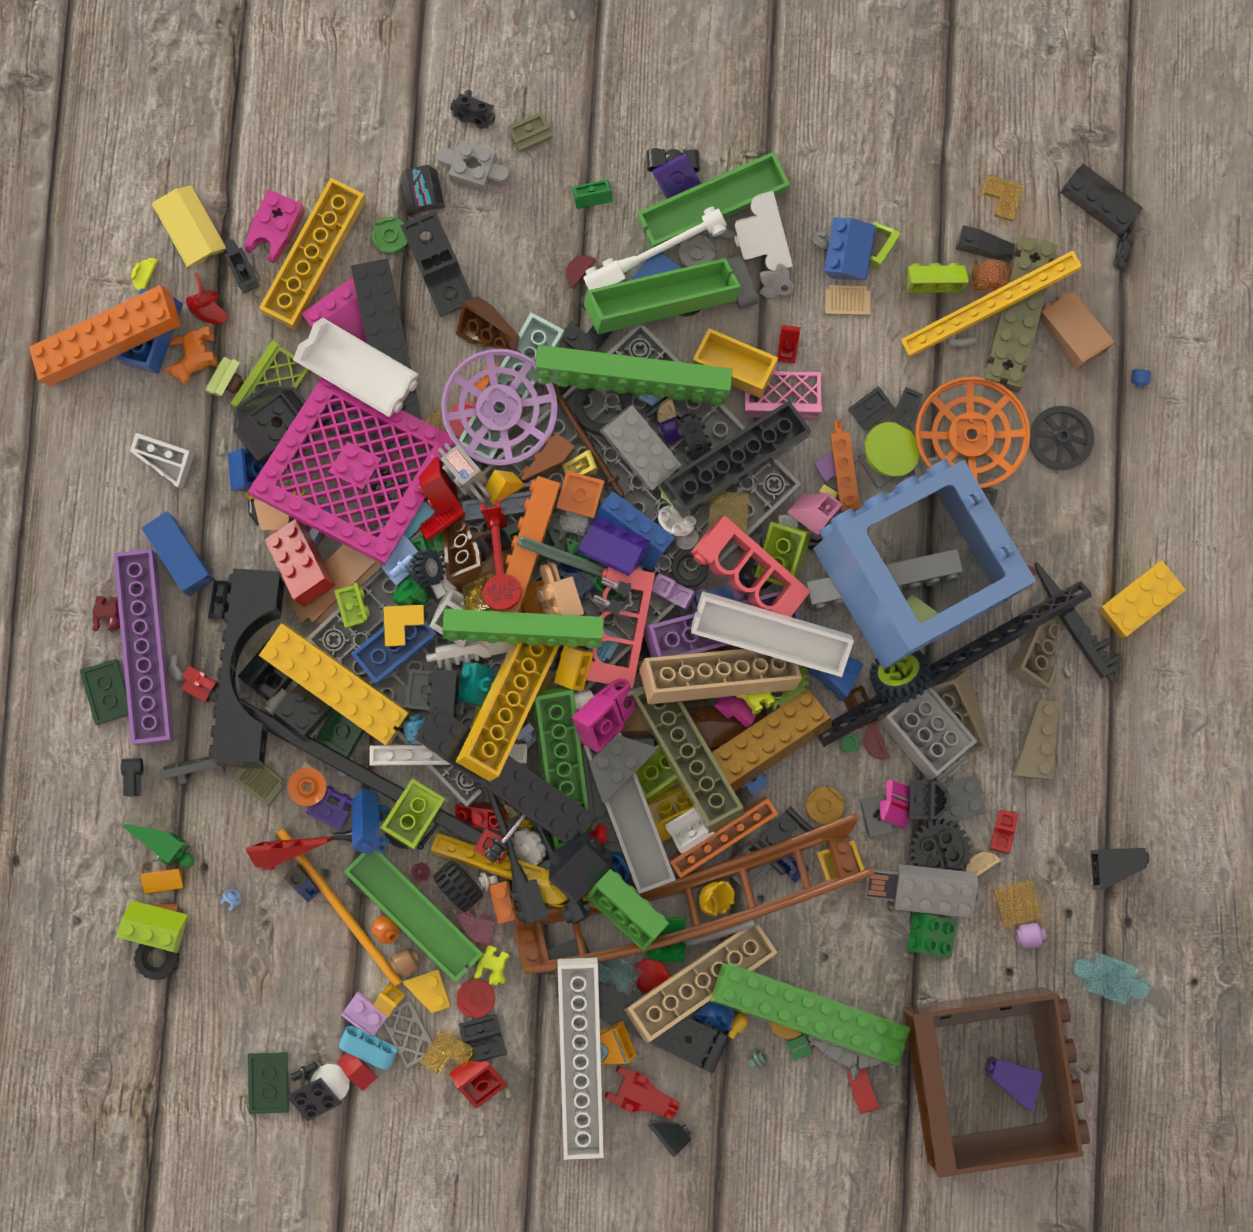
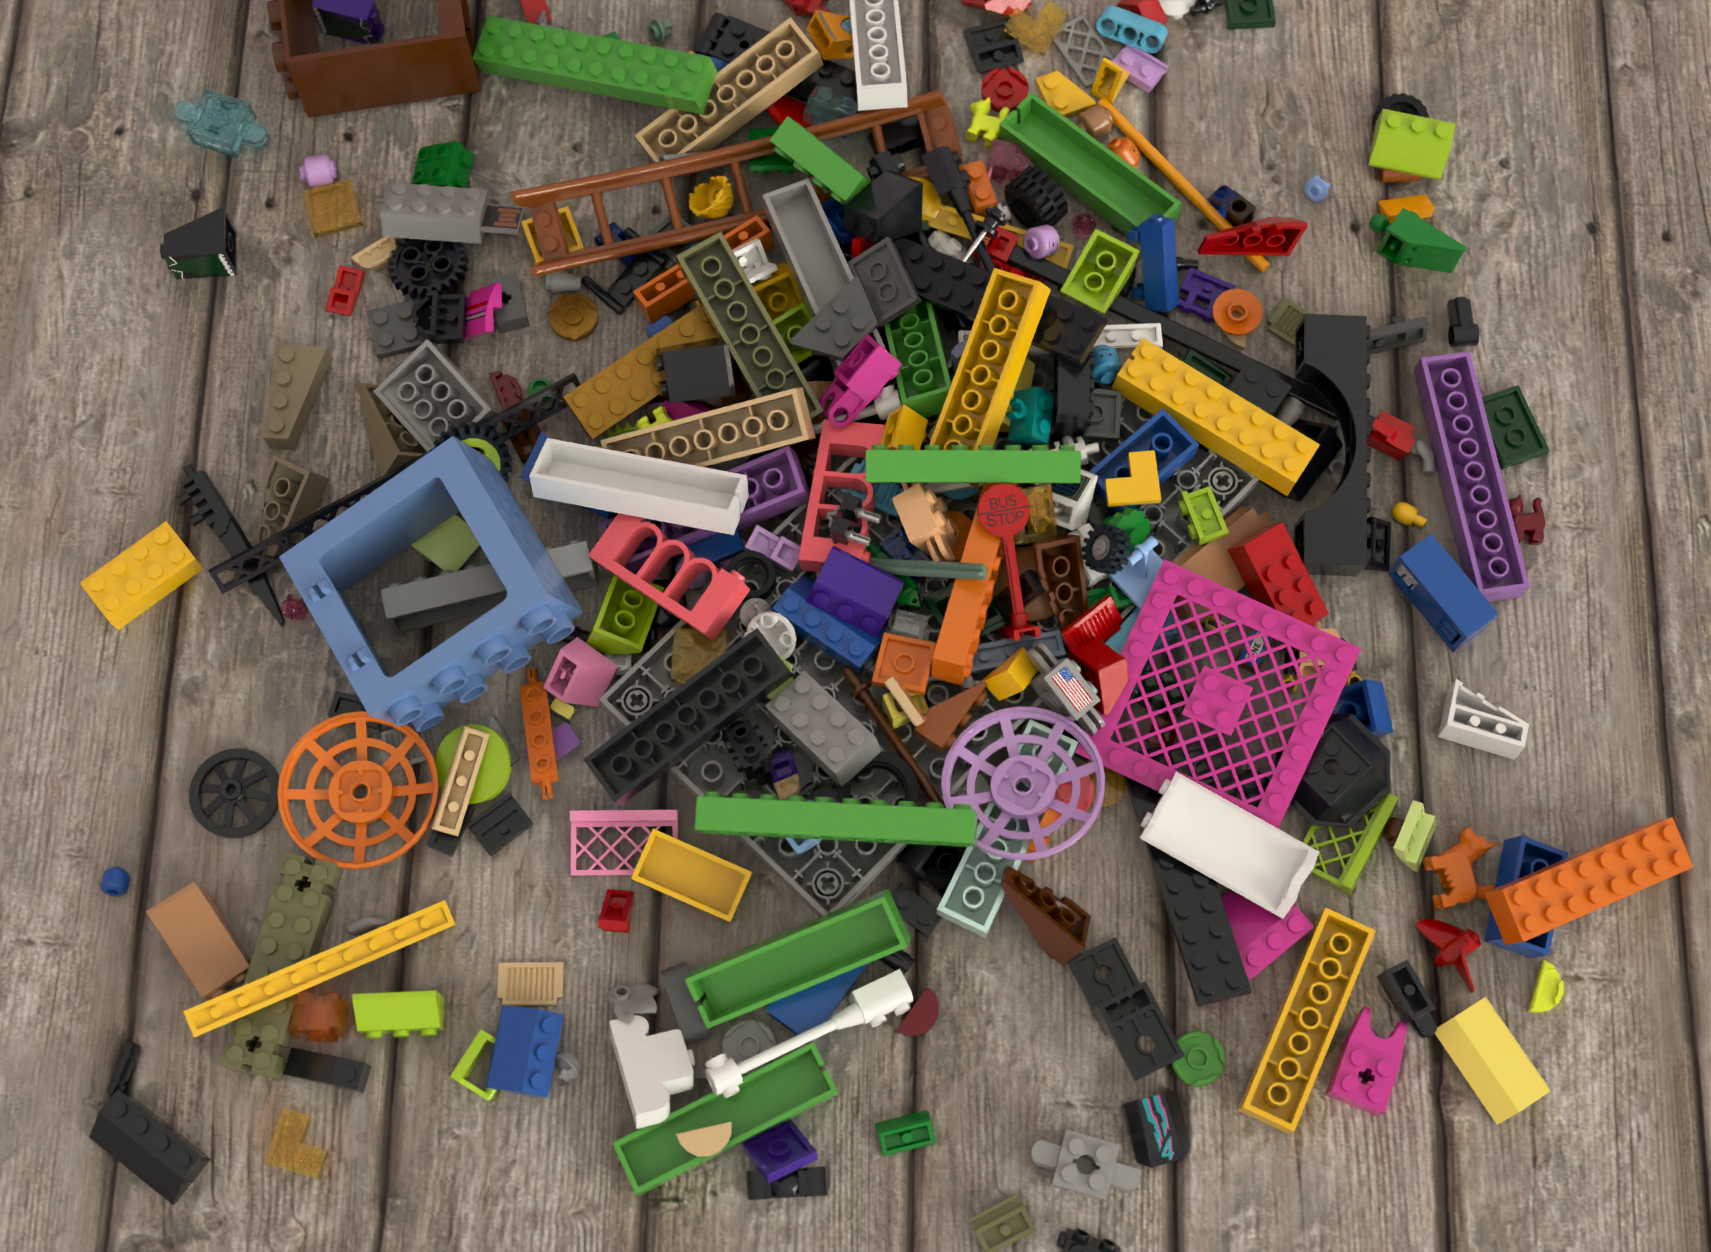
camera: 175 degrees right, 10 degrees down
none -> tan slope [430,726,490,836]
none -> black slope [654,338,736,403]
none -> tan tile [676,1122,732,1157]
none -> dark grey plate [847,237,922,328]
none -> tan tile [885,676,927,726]
none -> lavender head [1023,225,1060,259]
none -> yellow cylinder [1392,502,1427,528]

